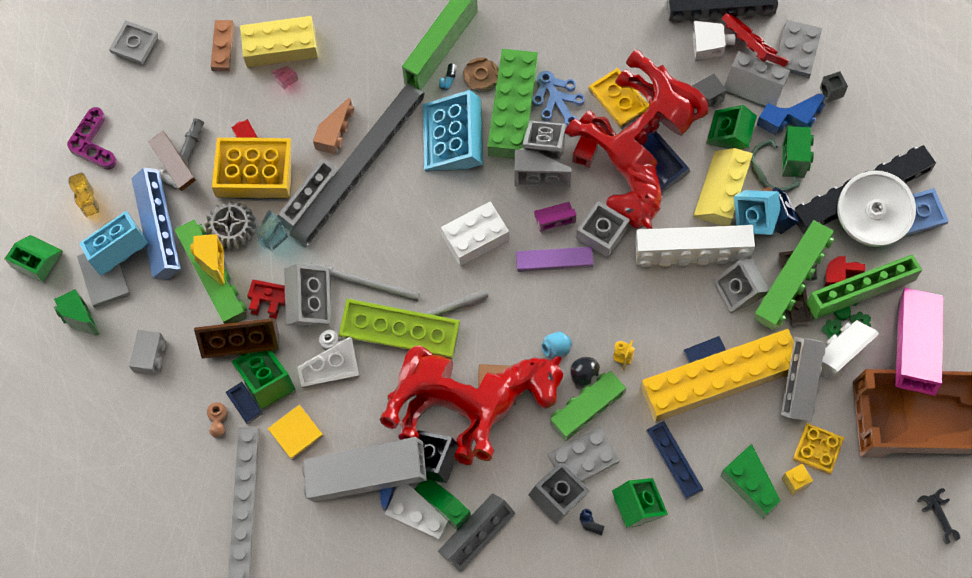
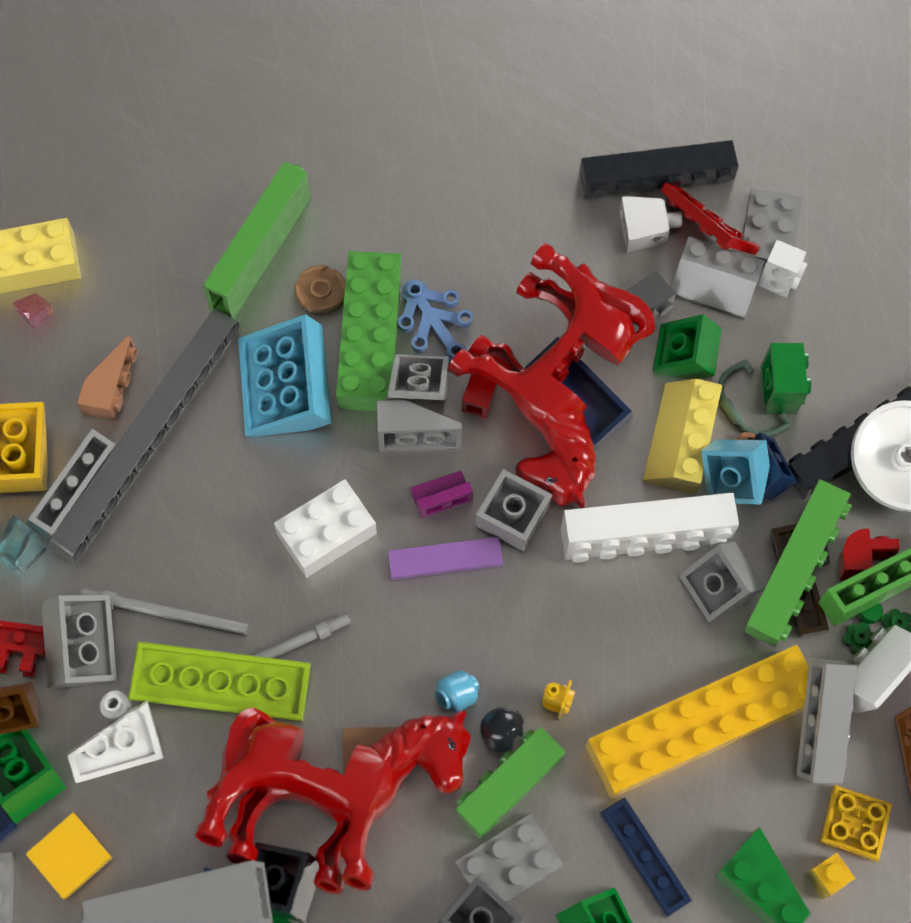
camera: 10 degrees left, 0 degrees up
arm [439,63,457,89] -> none
yellow tile [588,67,649,129] -> none
dark blue tile [683,336,726,363] -> none
blue arch [757,94,825,136] -> none
pearl dark grey brick [820,71,848,103] -> none
none -> white brick [757,240,808,298]

